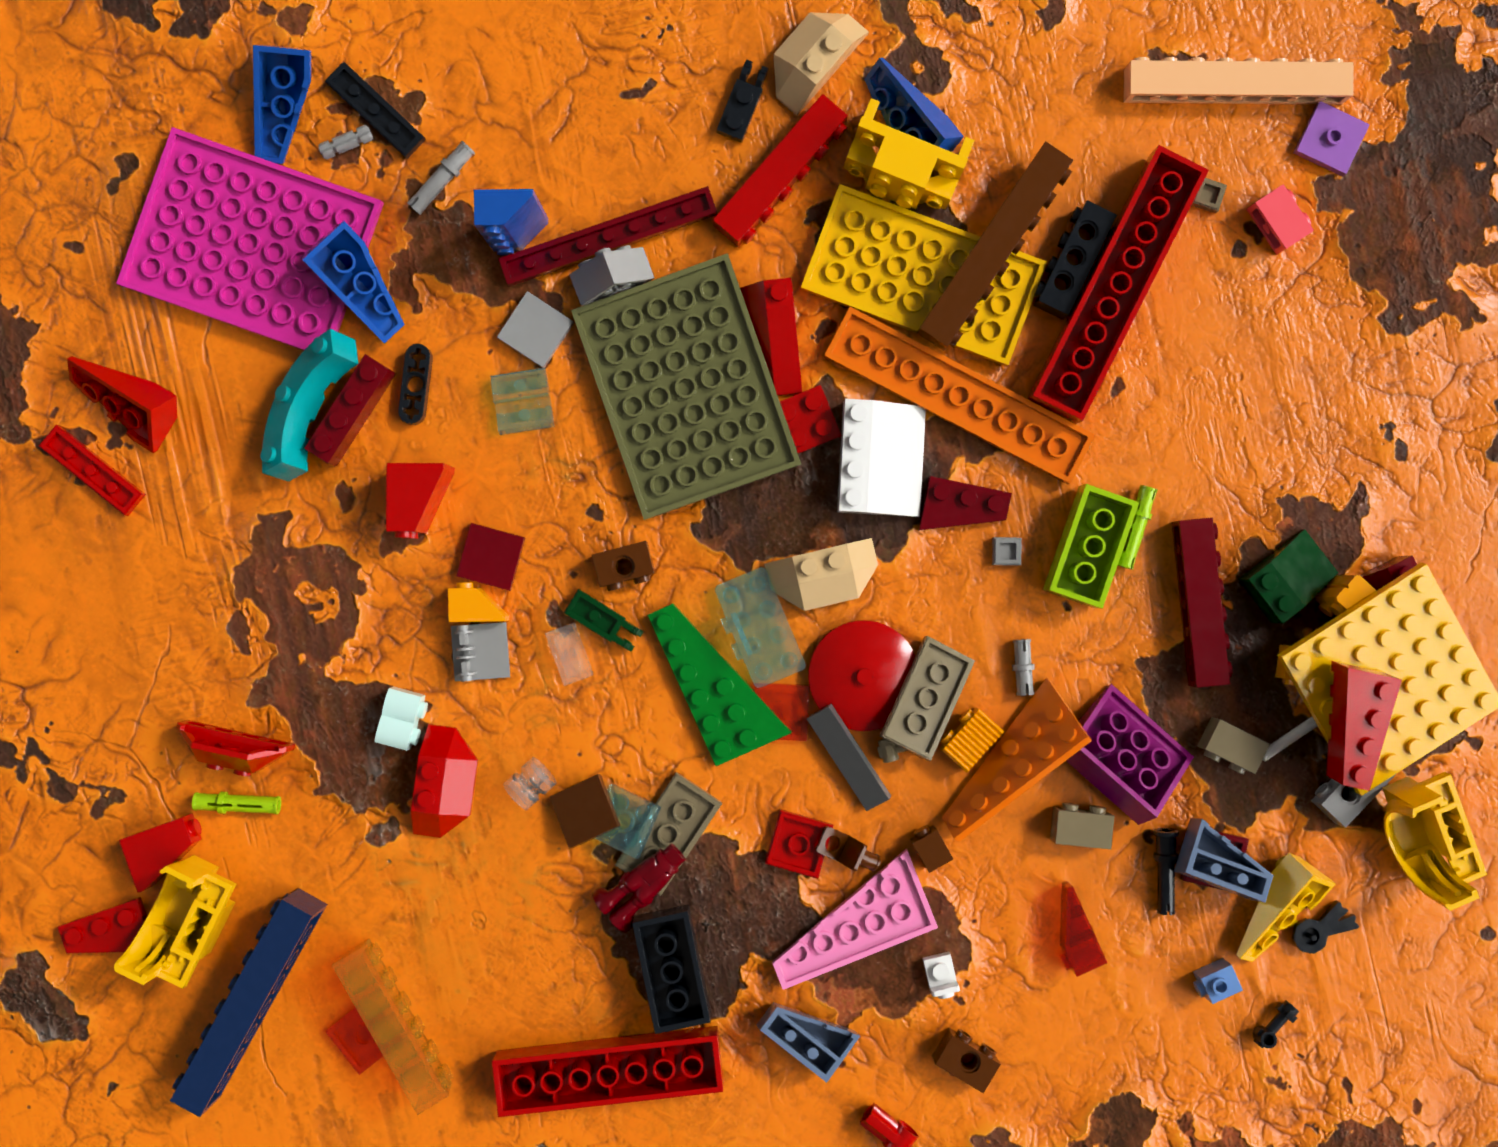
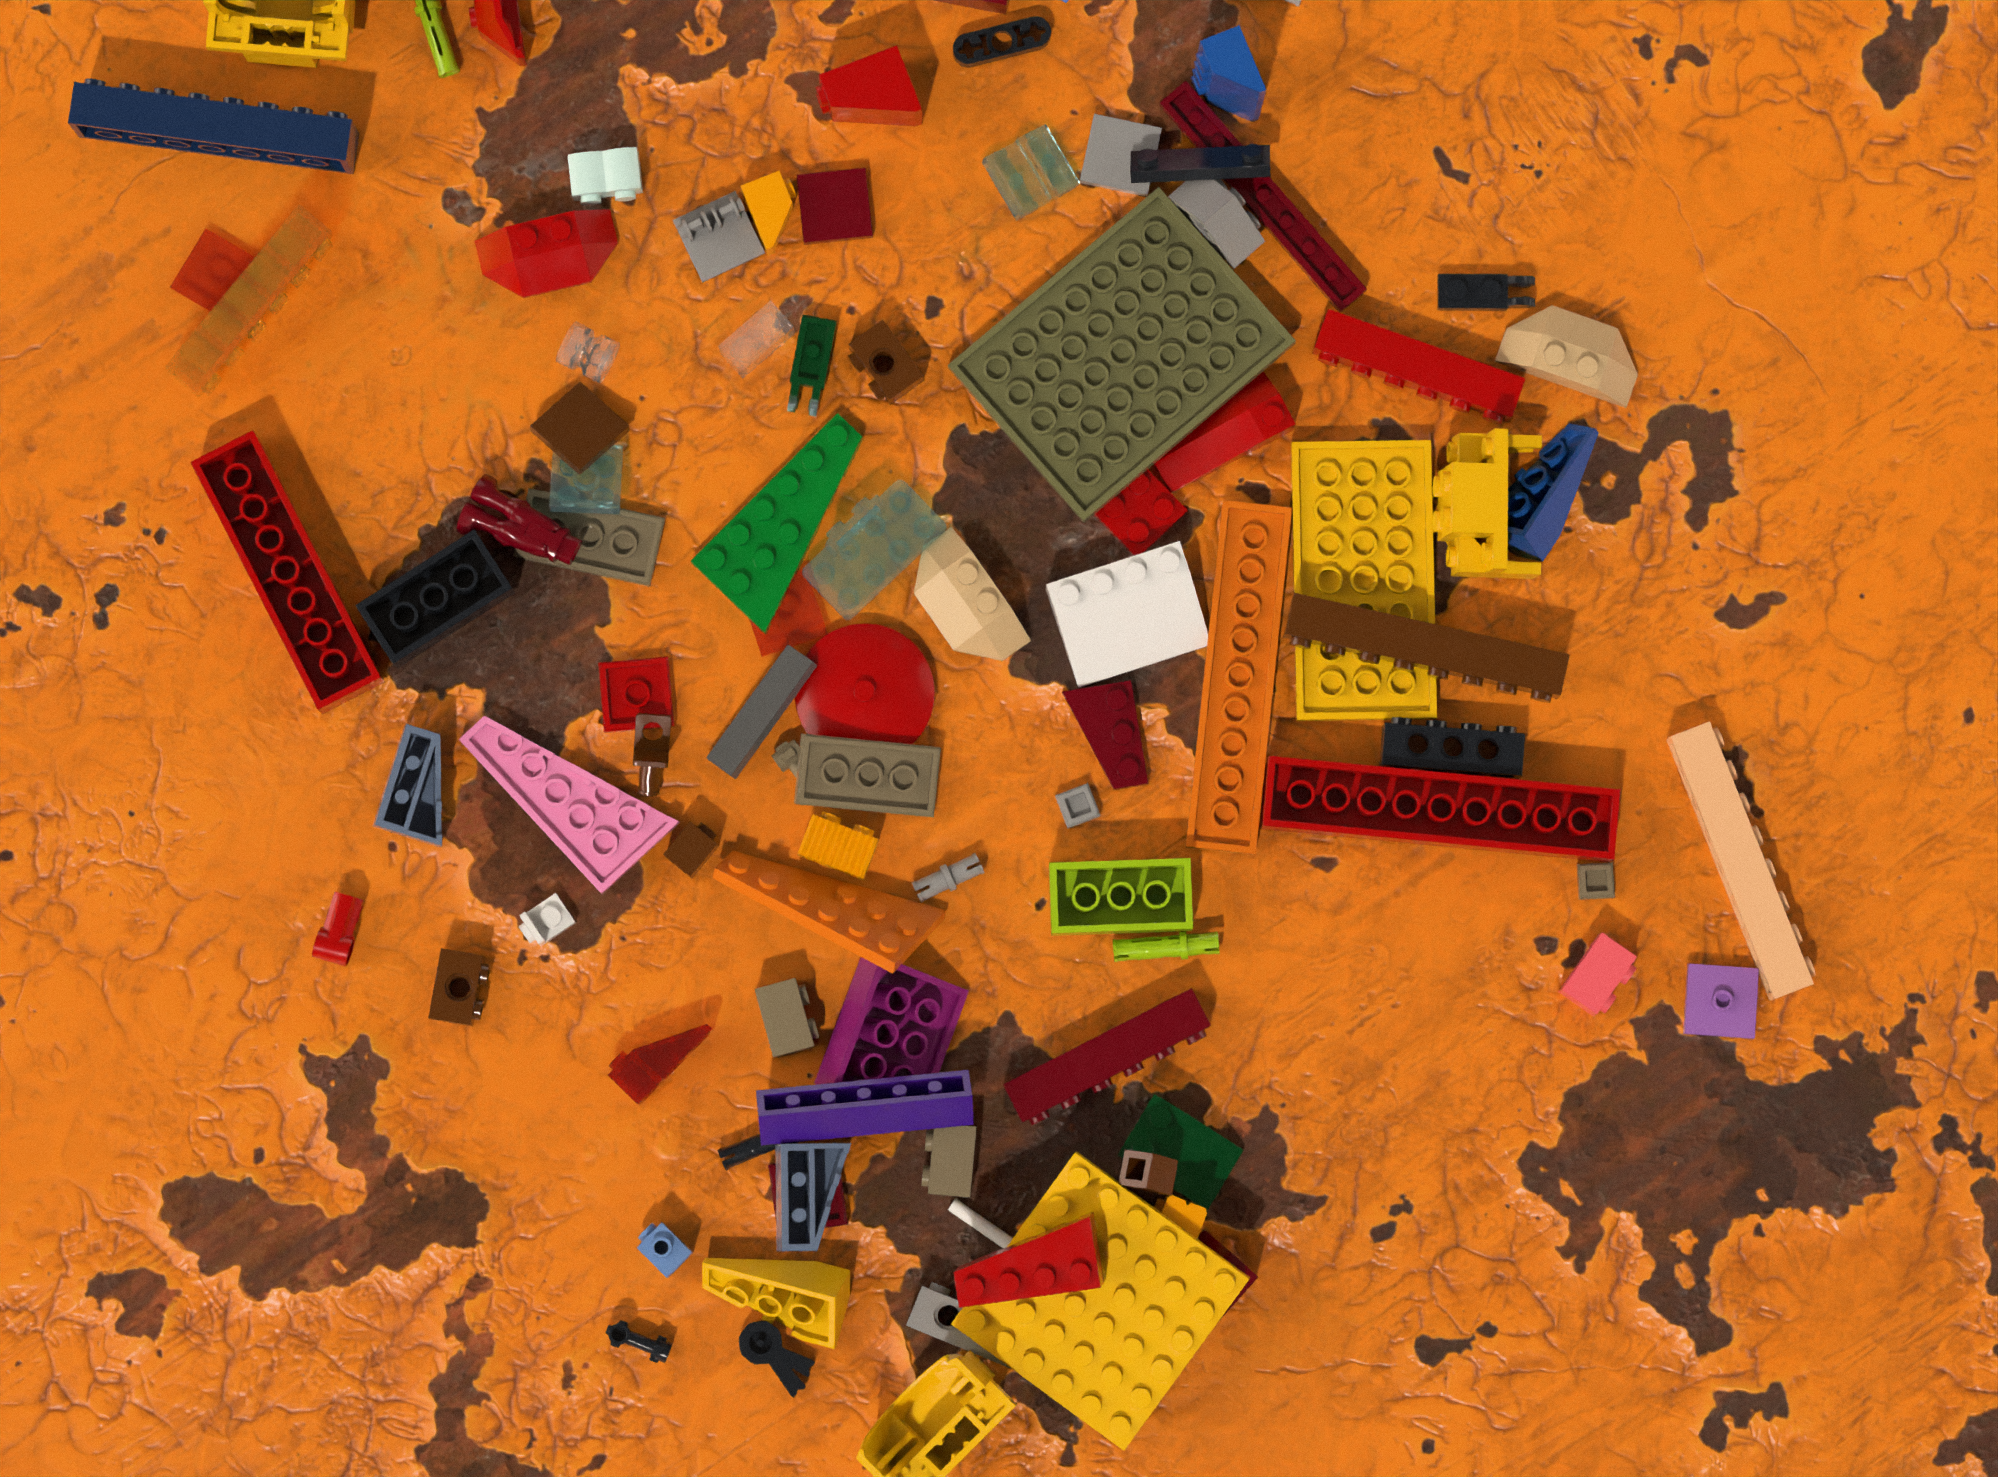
camera: 65 degrees right, 5 degrees down
none -> dark purple brick [756,1070,973,1146]
none -> reddish brown brick [1119,1150,1178,1196]
none -> black plate [1130,144,1271,183]

